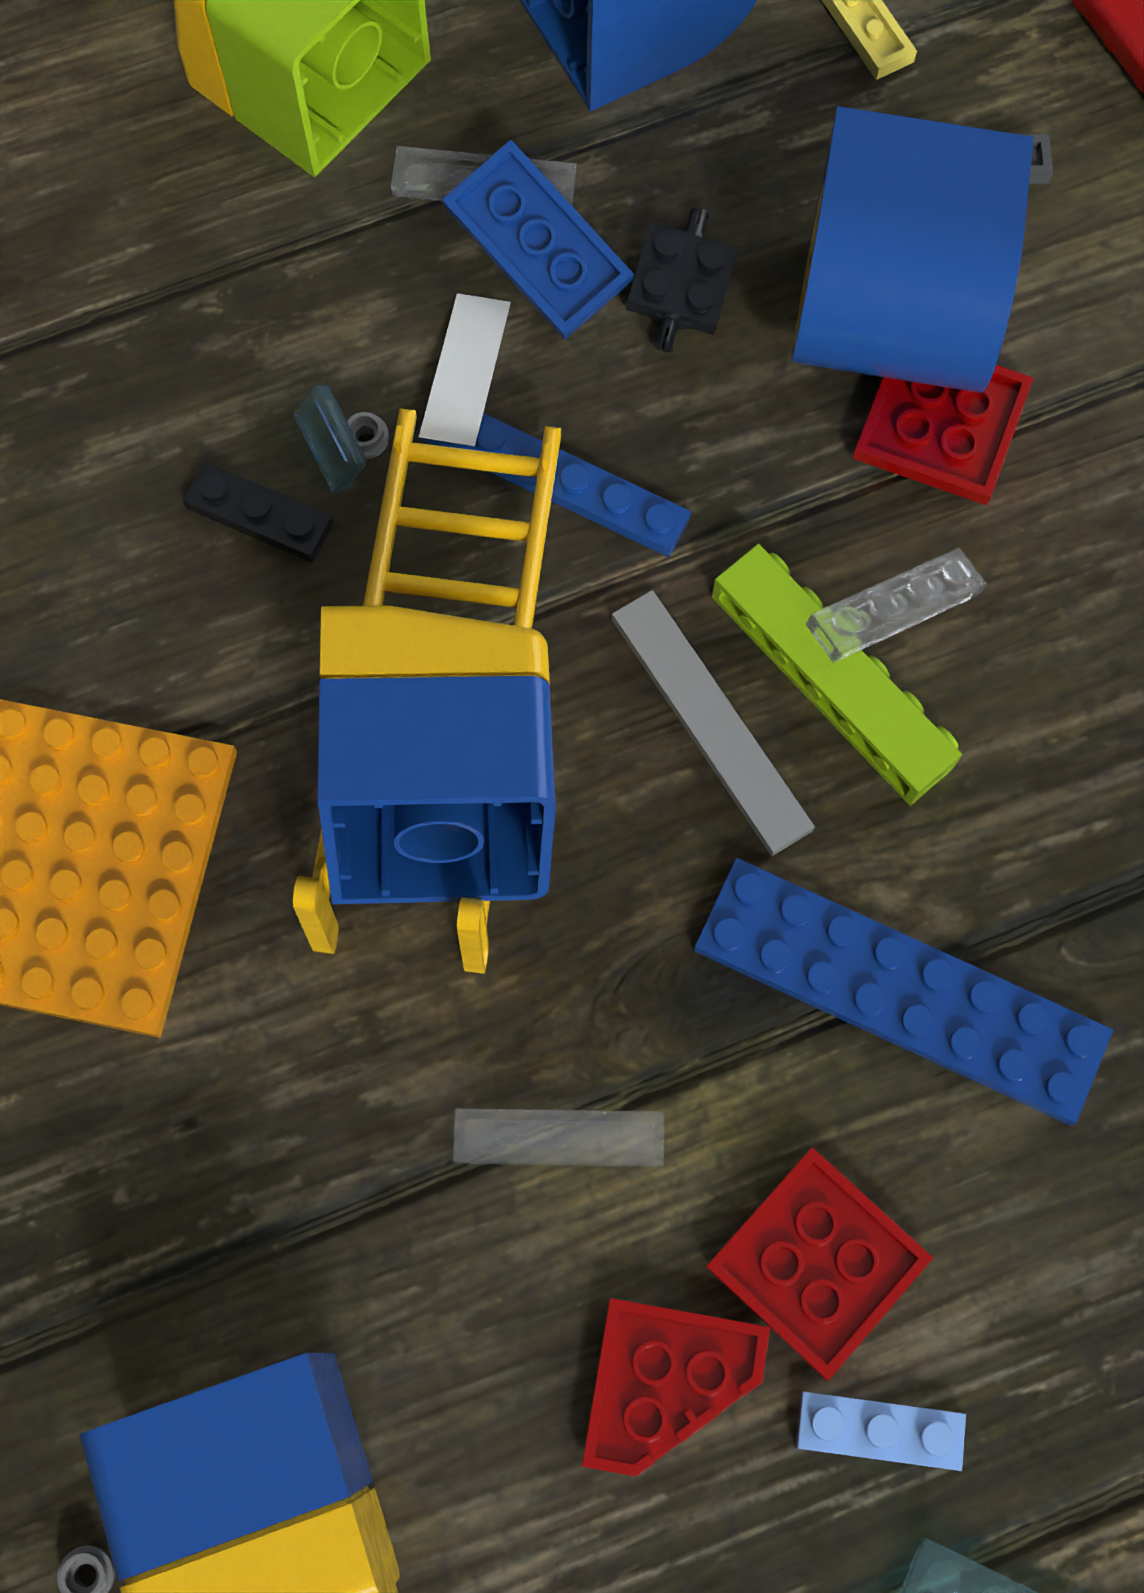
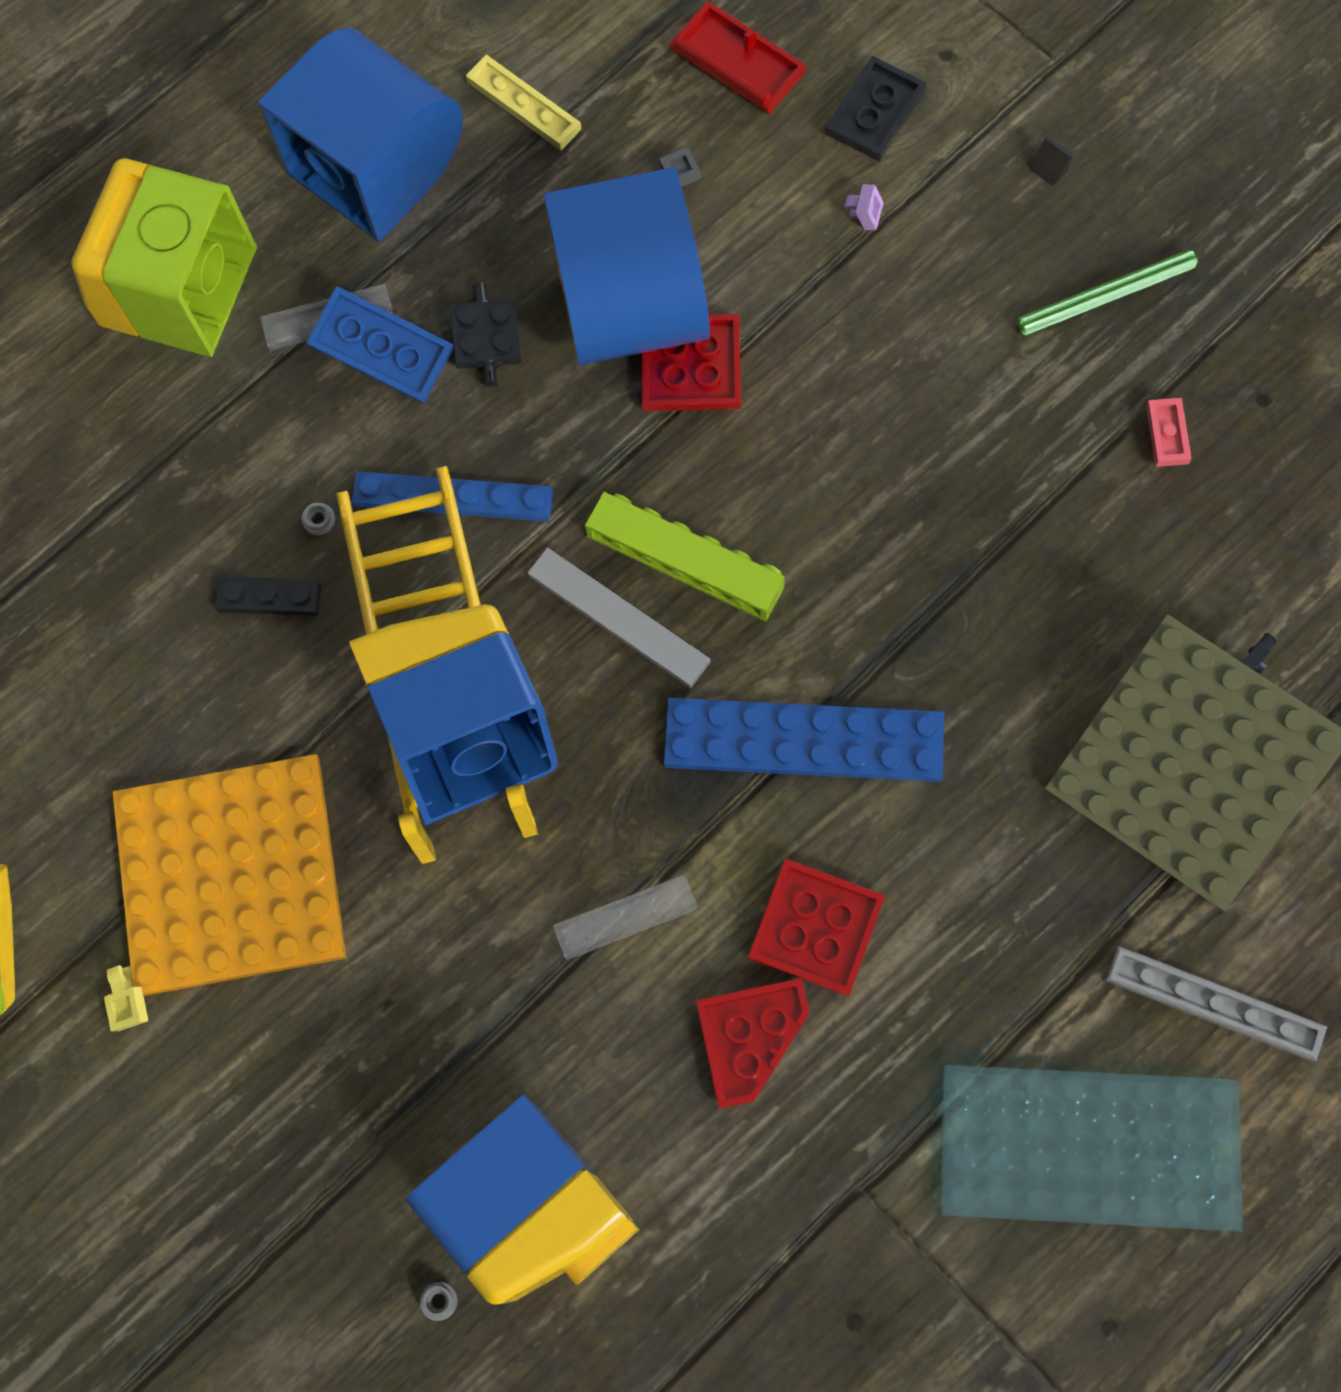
camera: 15 degrees left, 0 degrees up
clear light blue tile [293,385,368,492] -> none
white sticker [419,293,511,447] -> none
light blue plate [795,1391,966,1471] -> none
clear plate [806,548,987,663] -> none

